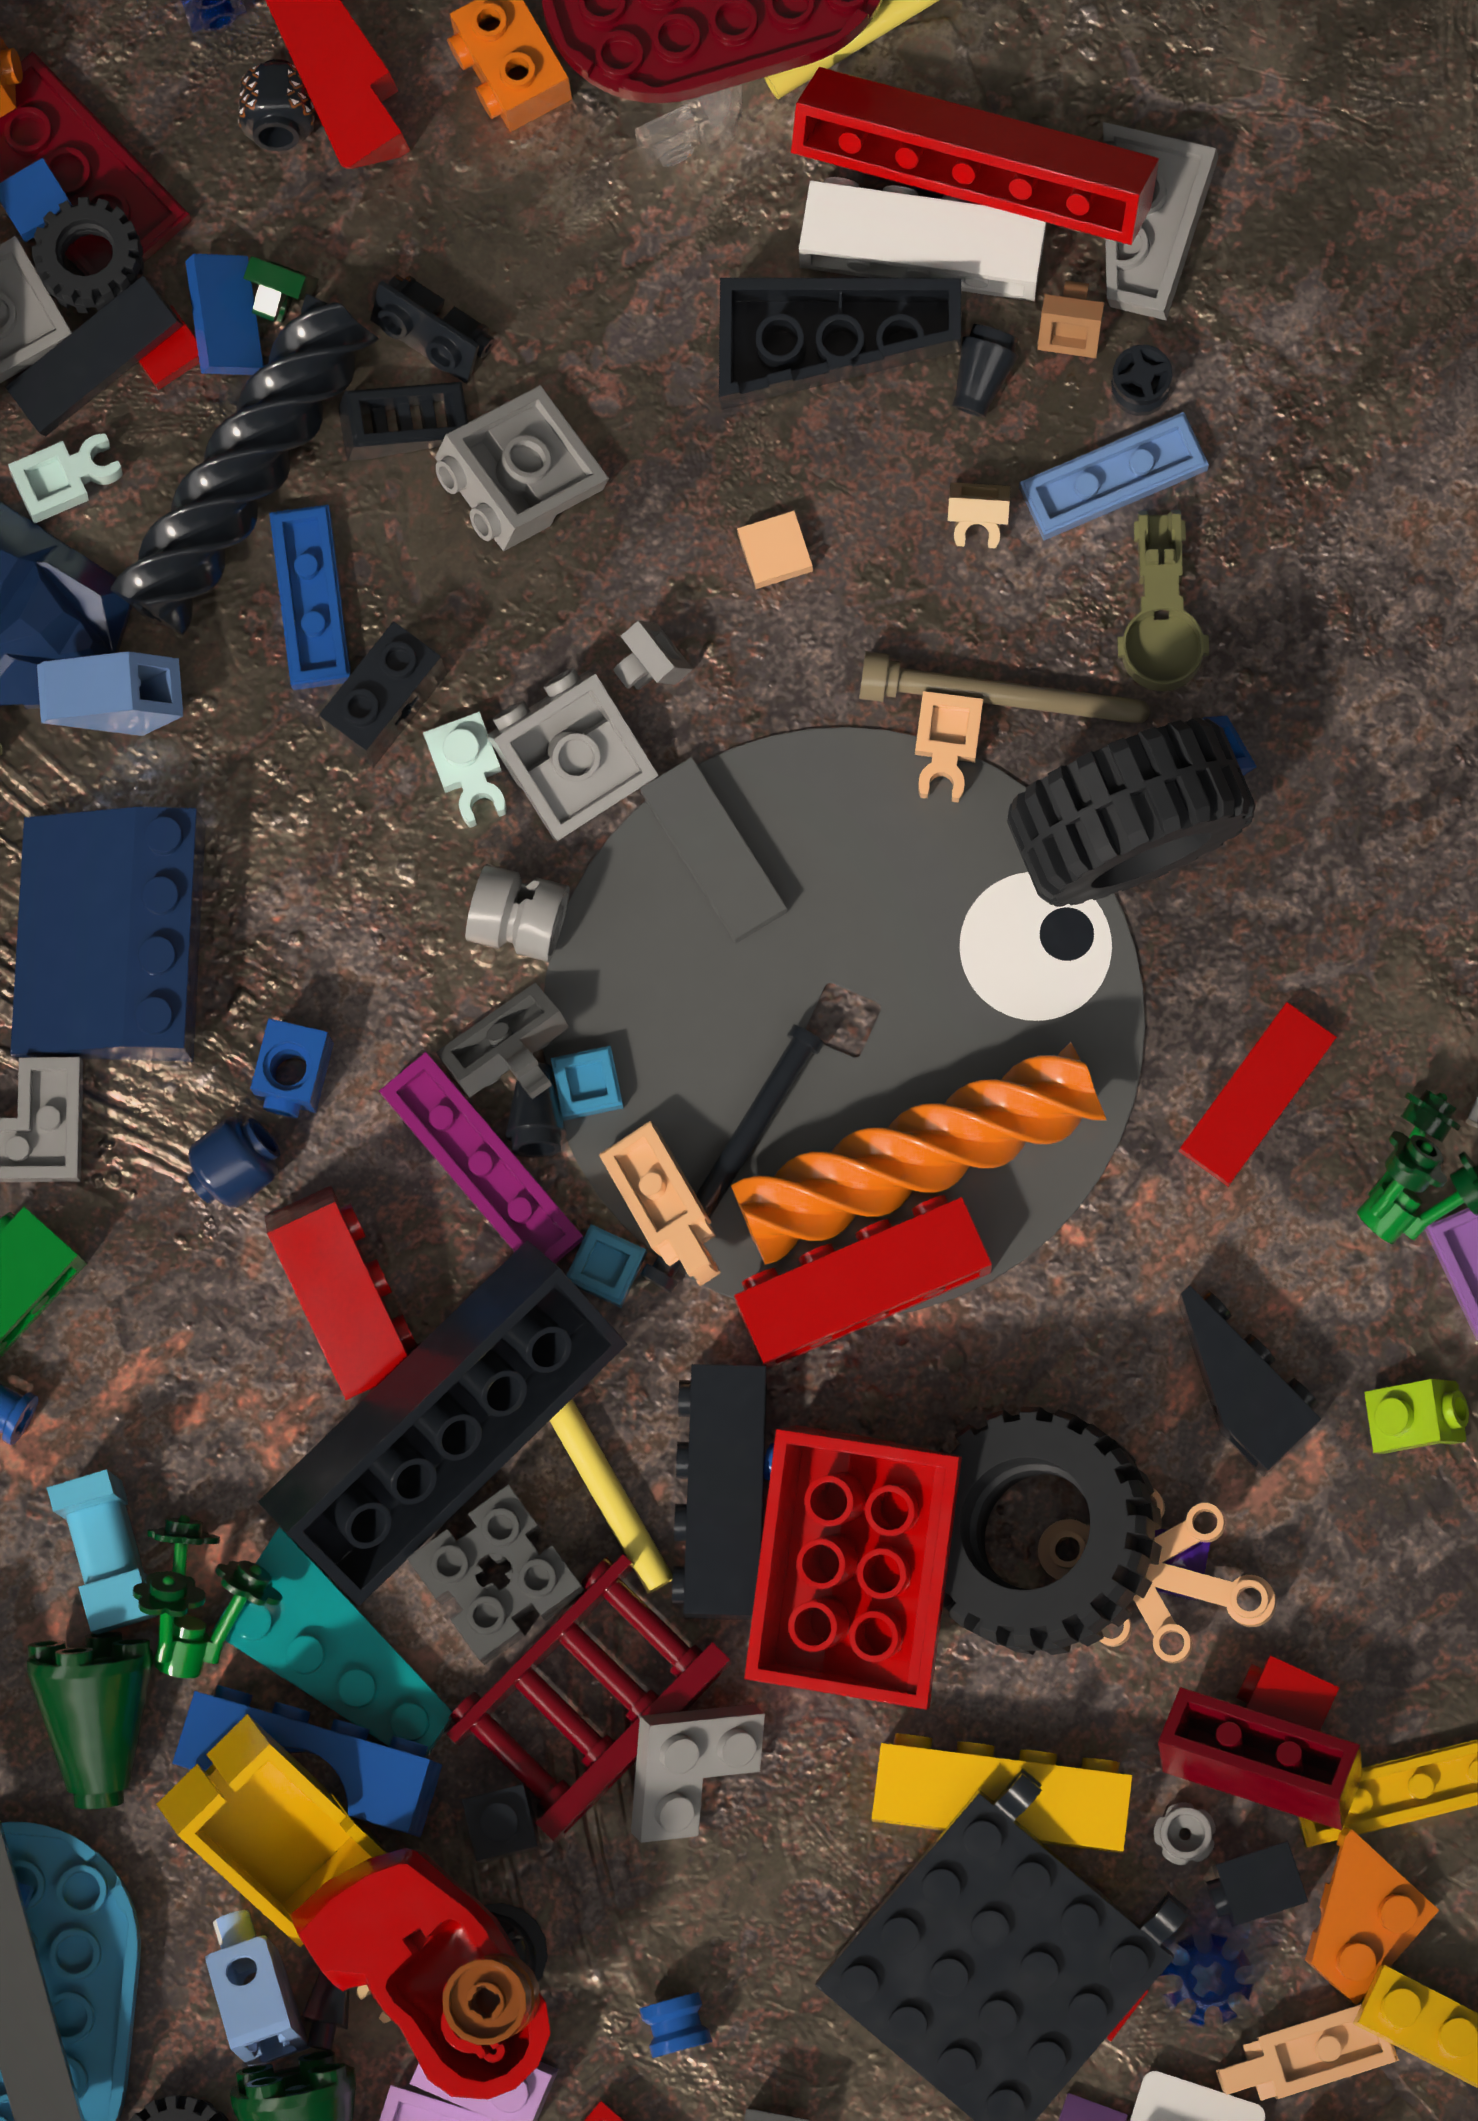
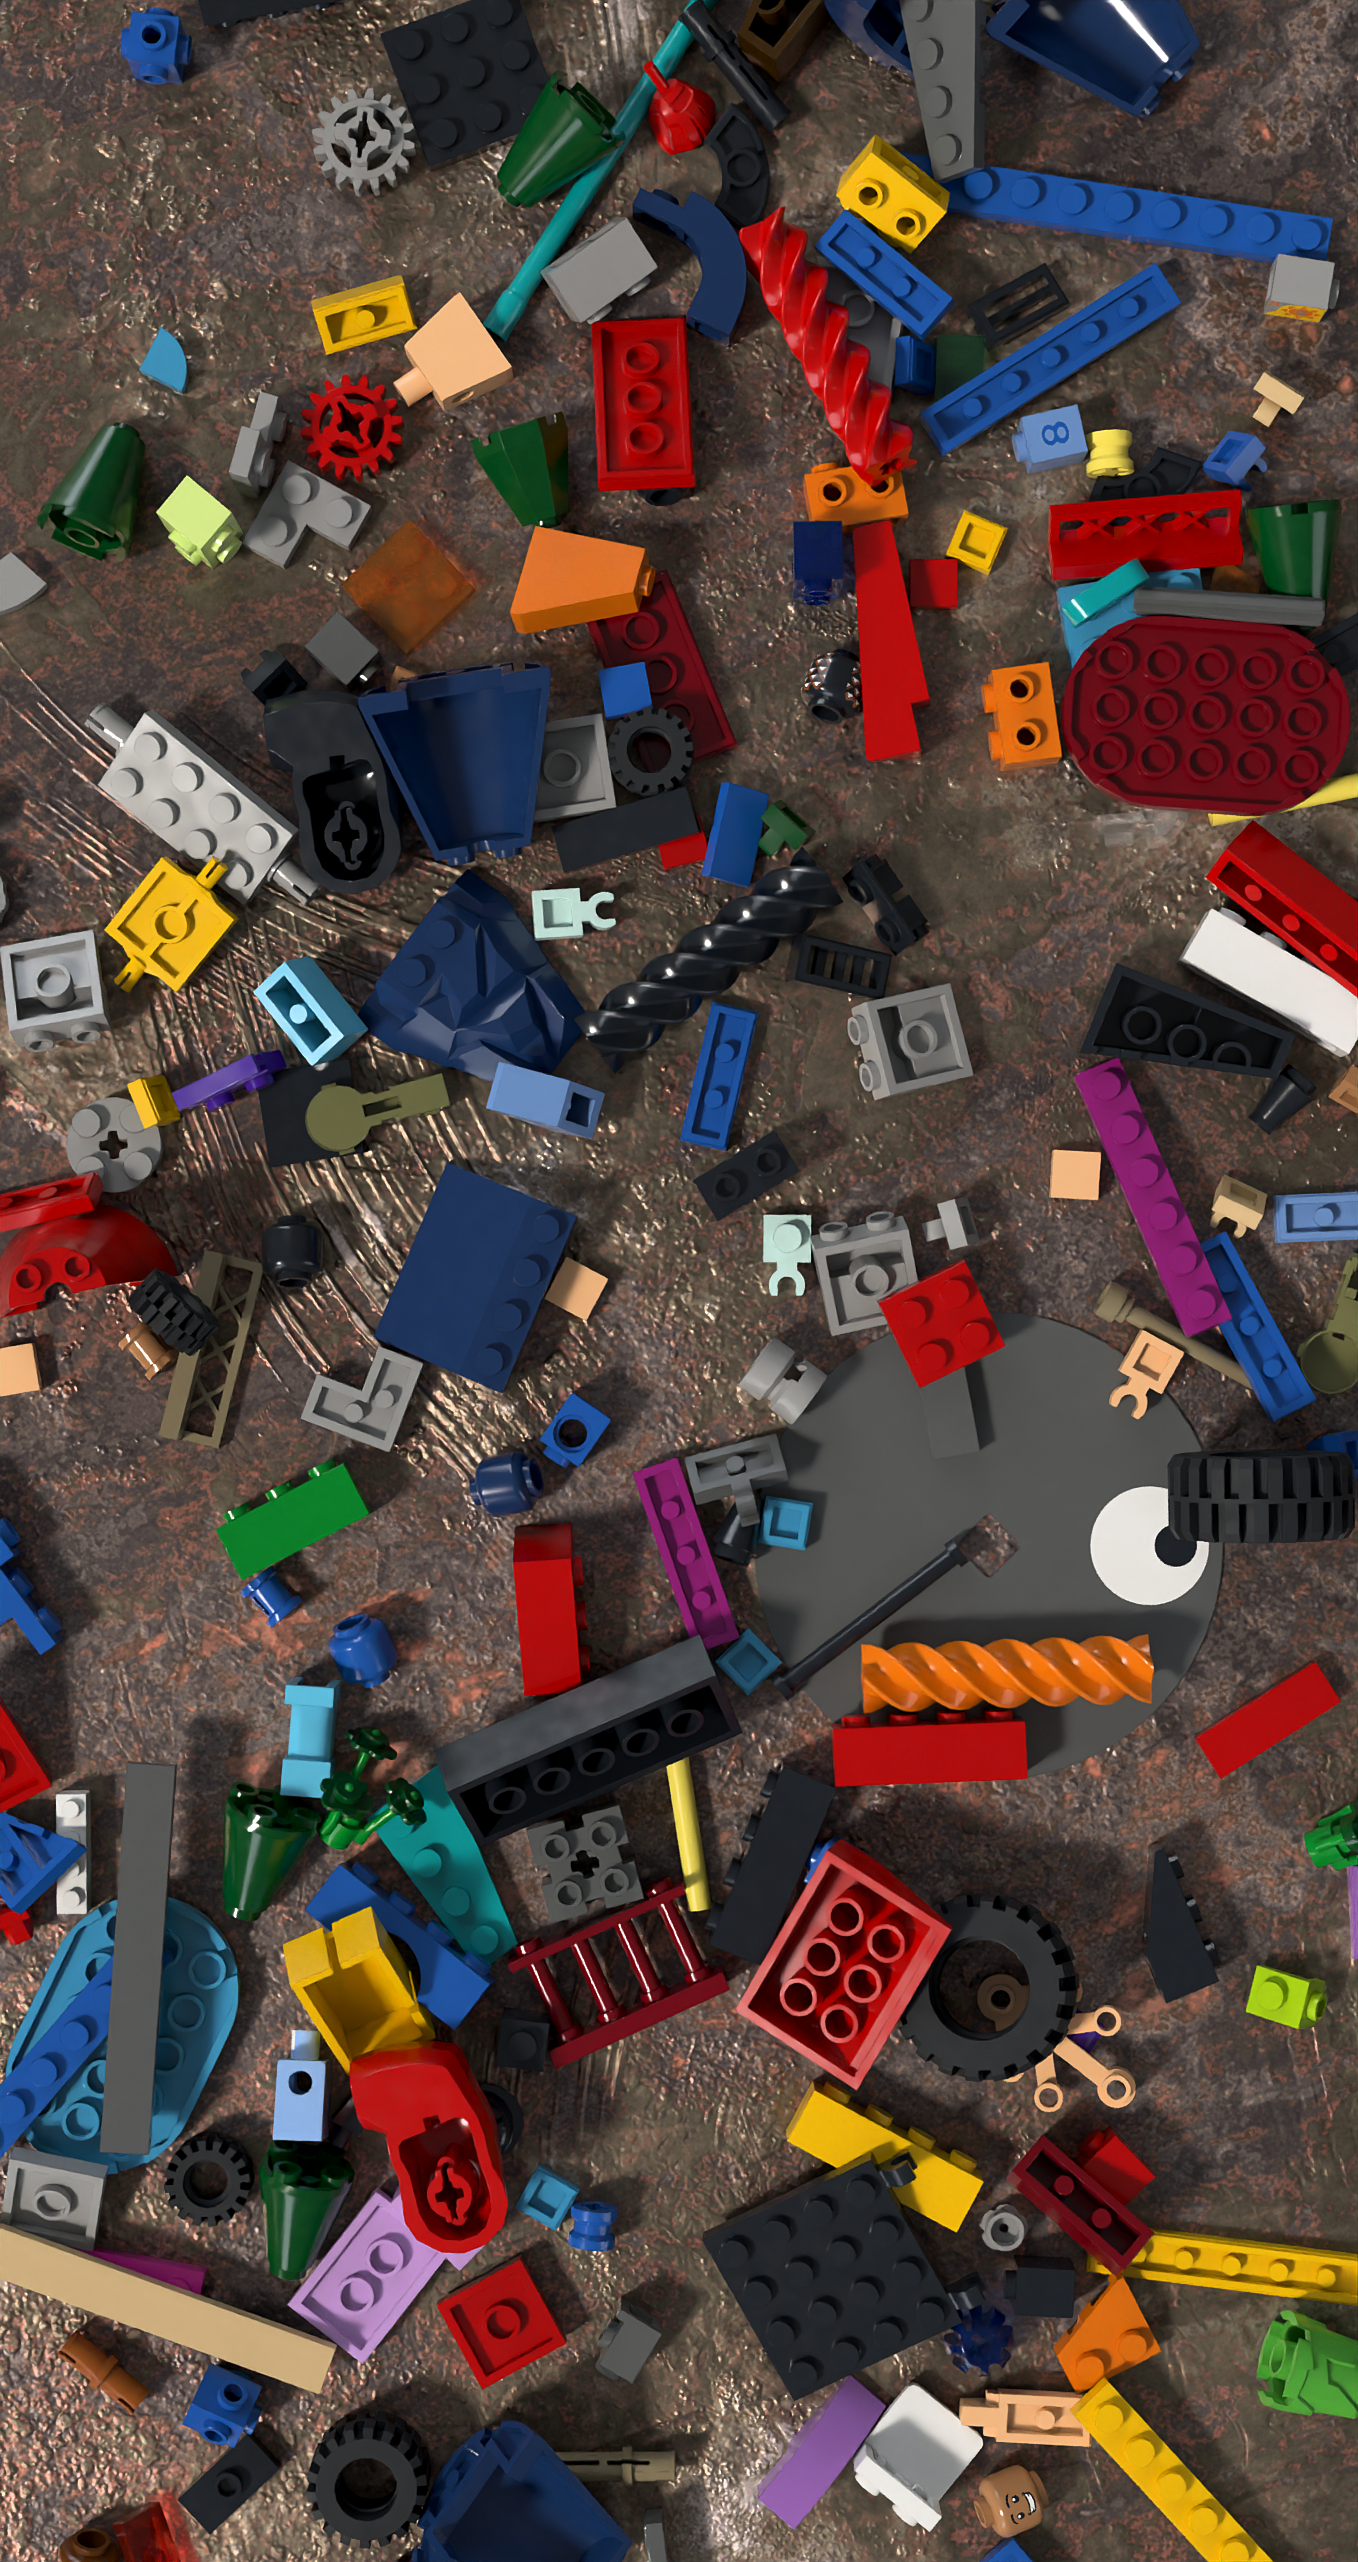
camera: 10 degrees right, 10 degrees up
dark orange wheel [443,1953,540,2045] -> none
light nougat hinge [599,1121,721,1286] -> none
light grey plate [631,1704,765,1843] -> none
none -> blue head [328,1613,399,1688]
none -> dark azure tile [515,2163,580,2231]
none -> light nougat tile [544,1257,609,1321]
none -> red plate [877,1259,1005,1388]
none -> magenta plate [1074,1057,1232,1339]
none -> blue plate [1200,1231,1317,1424]

